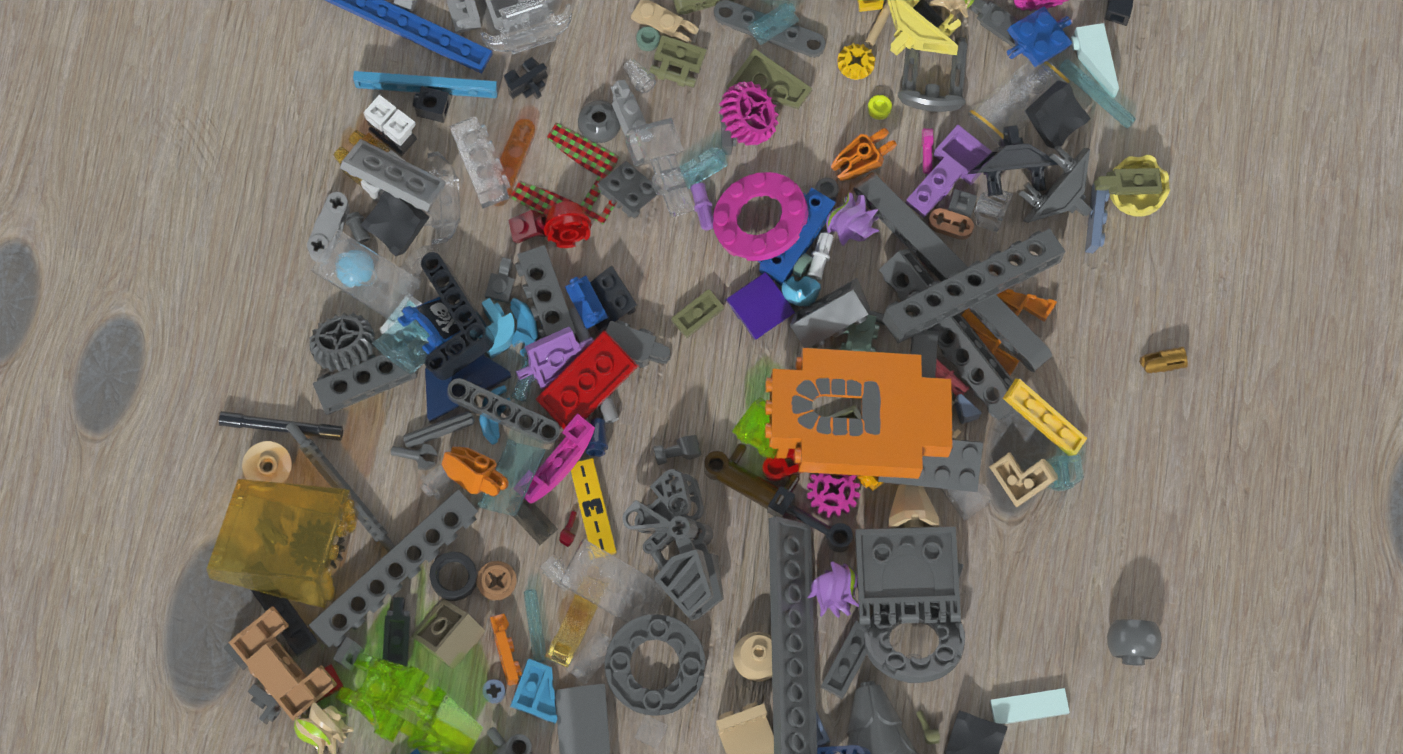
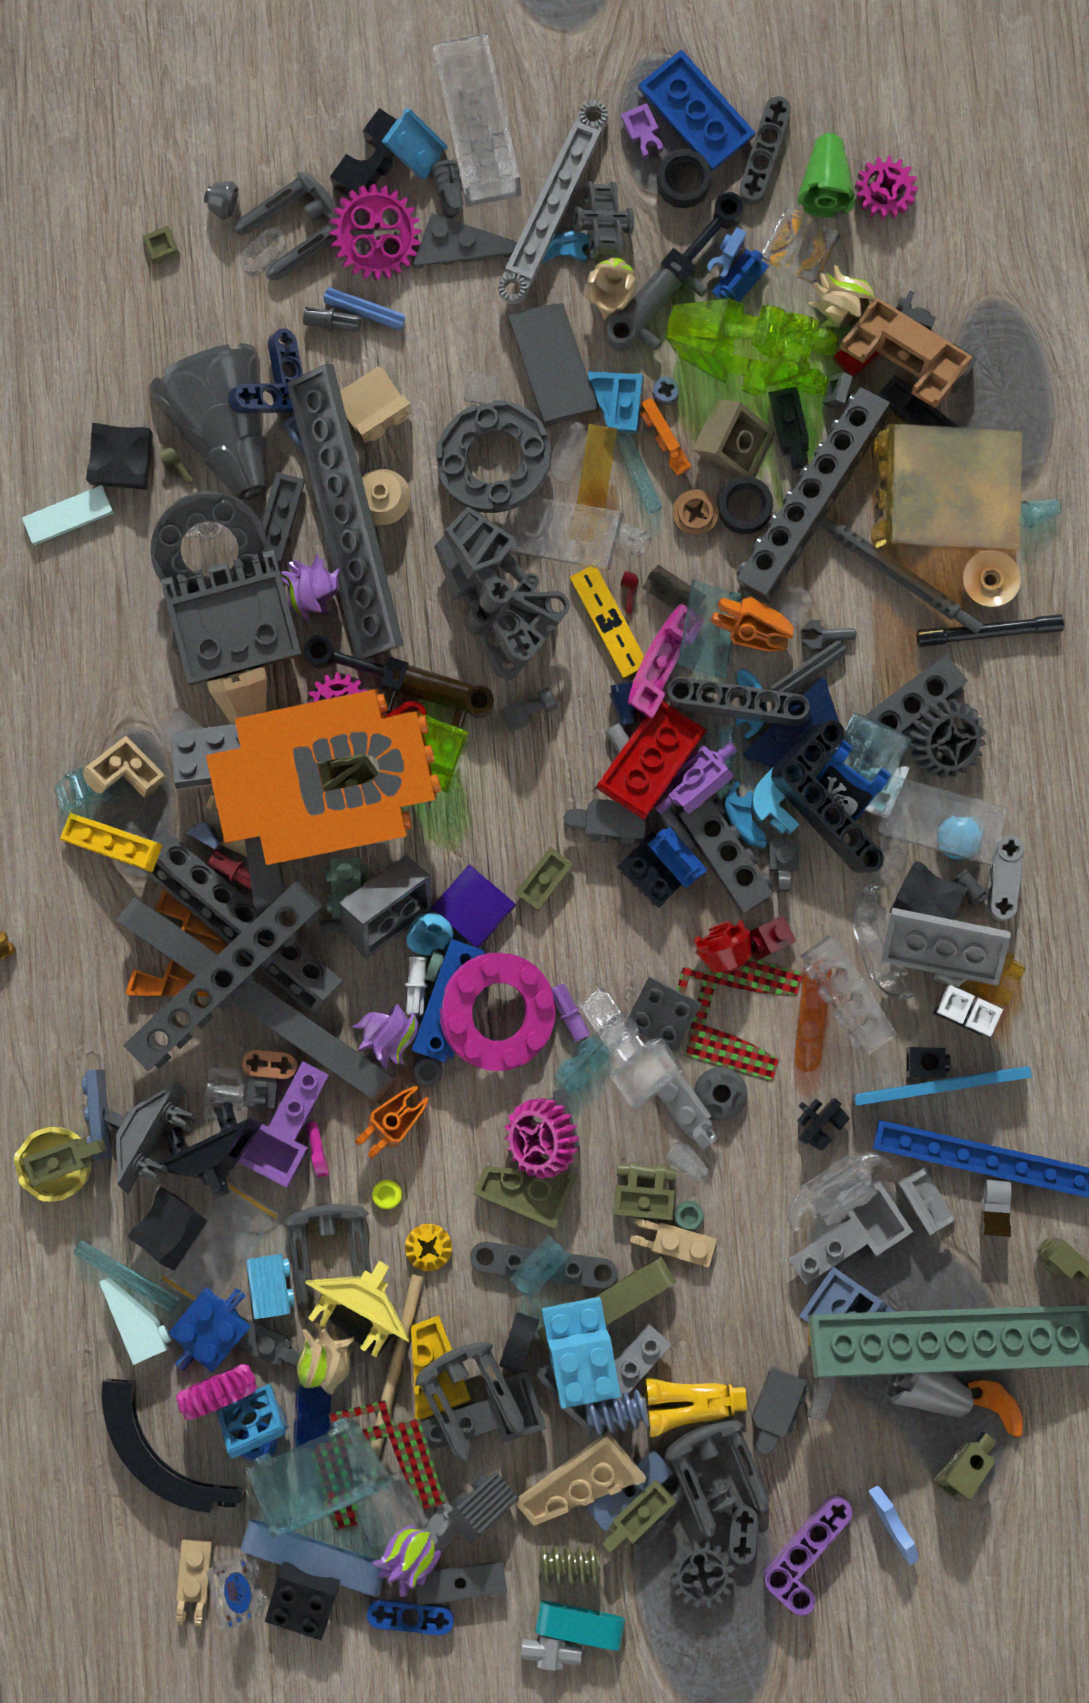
camera: 175 degrees right, 10 degrees up
none -> medium azure brick [245,1254,295,1319]
none -> clear light blue cone [1015,498,1061,529]

